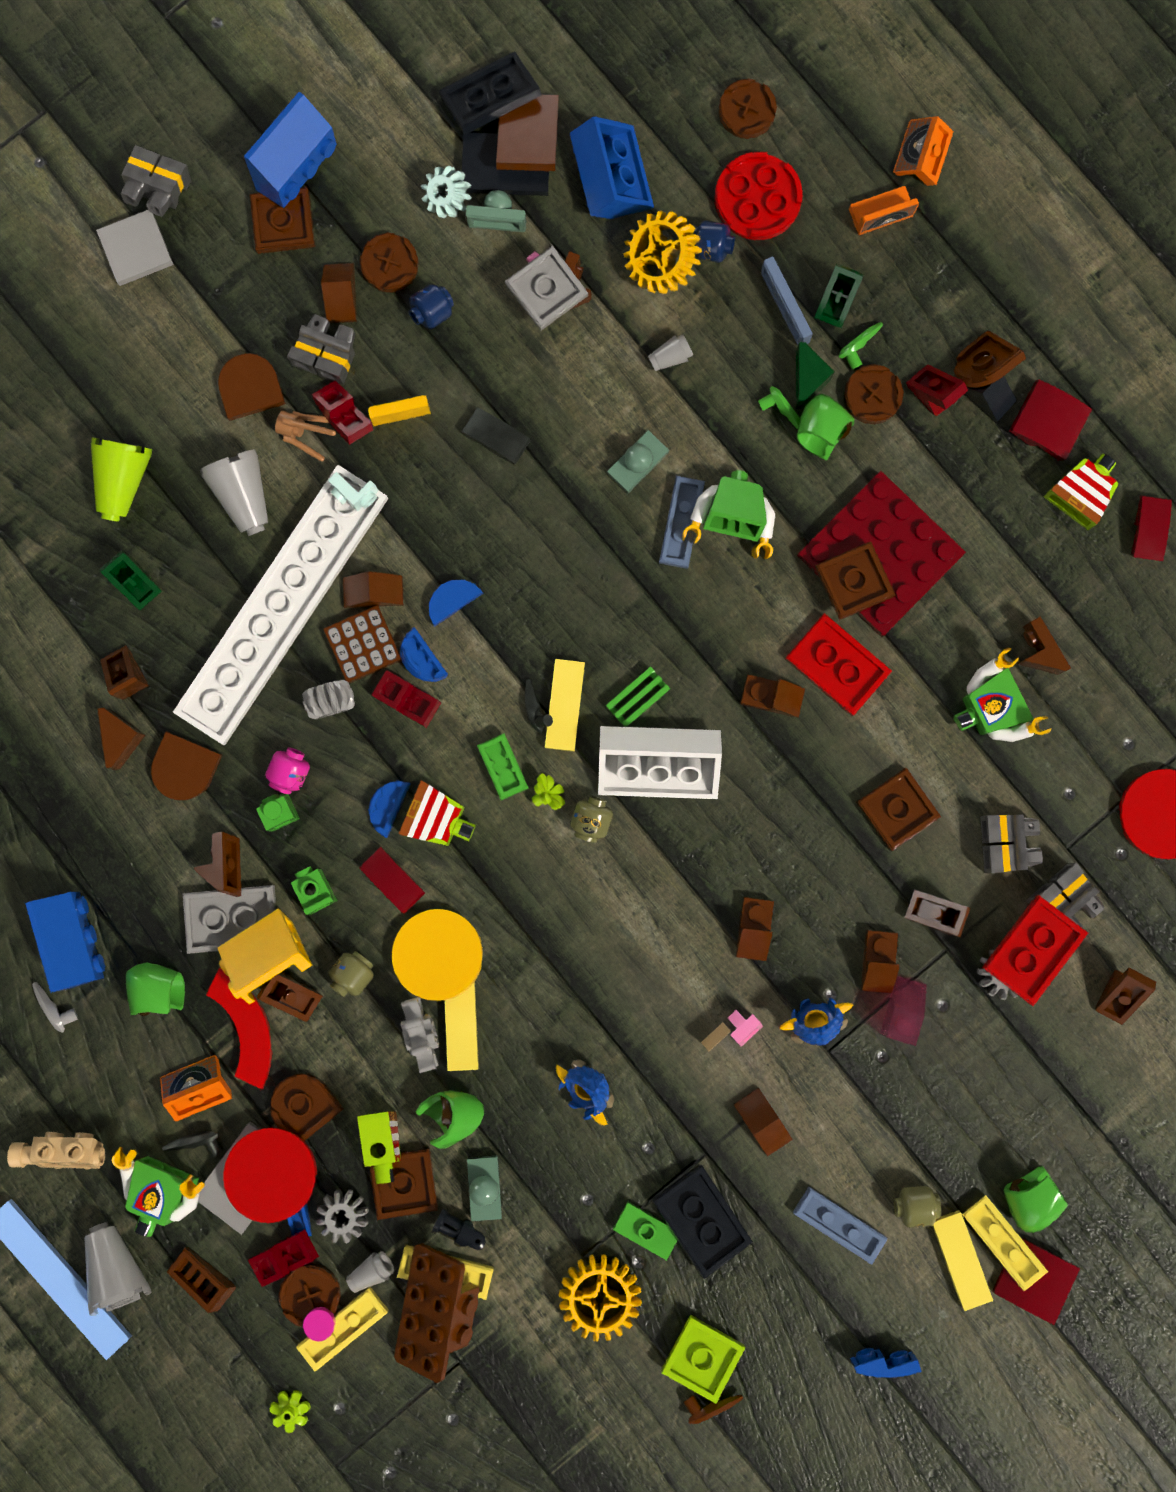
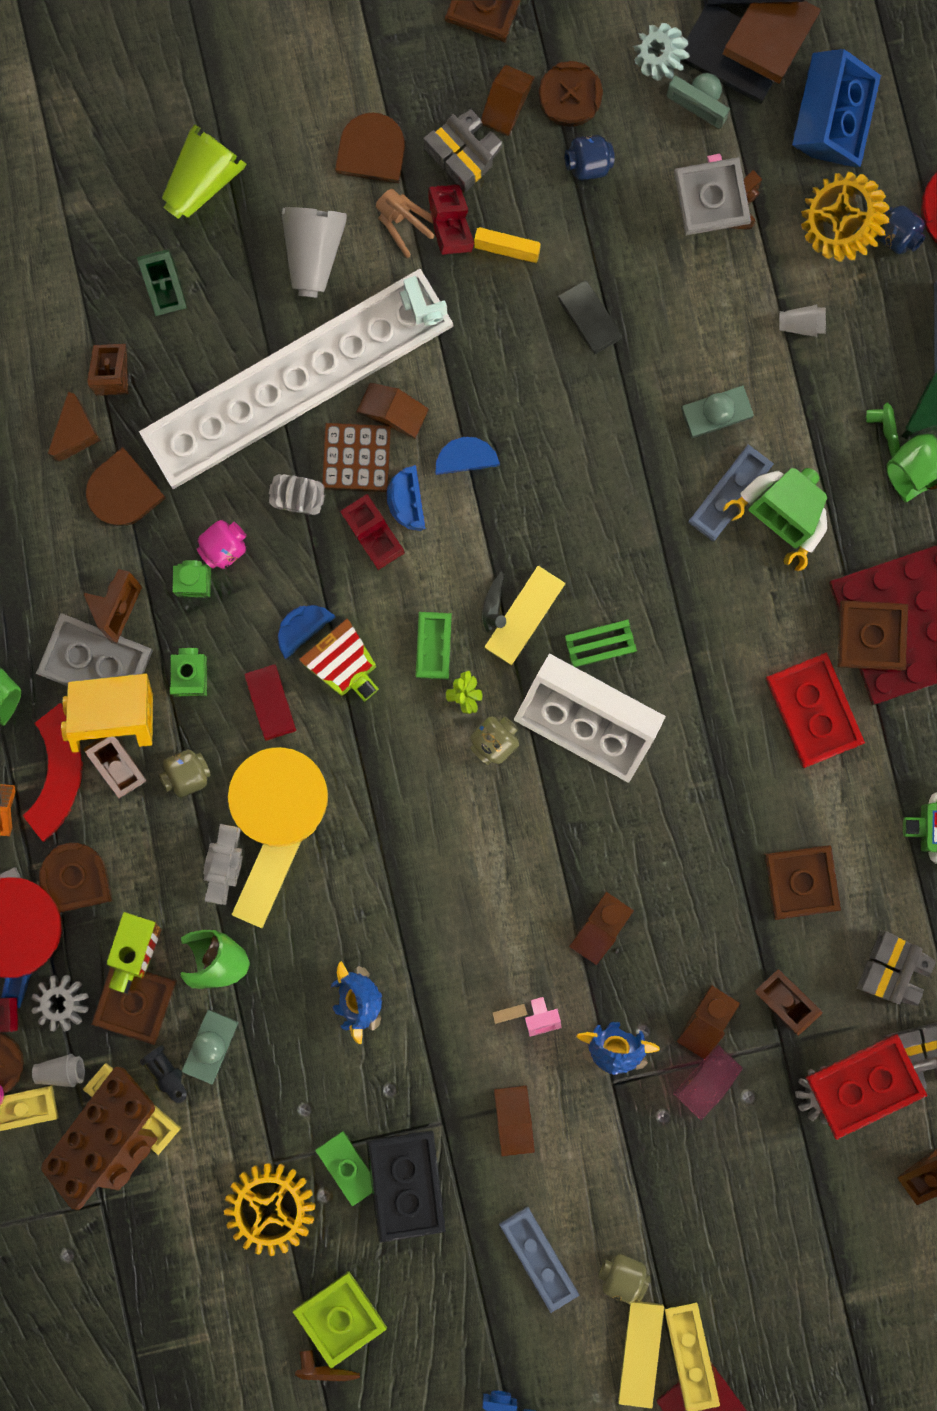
camera: 25 degrees right, 0 degrees up
reddish brown slope [740,674,805,718] -> none
bright green piece [1004,1166,1068,1232] -> none

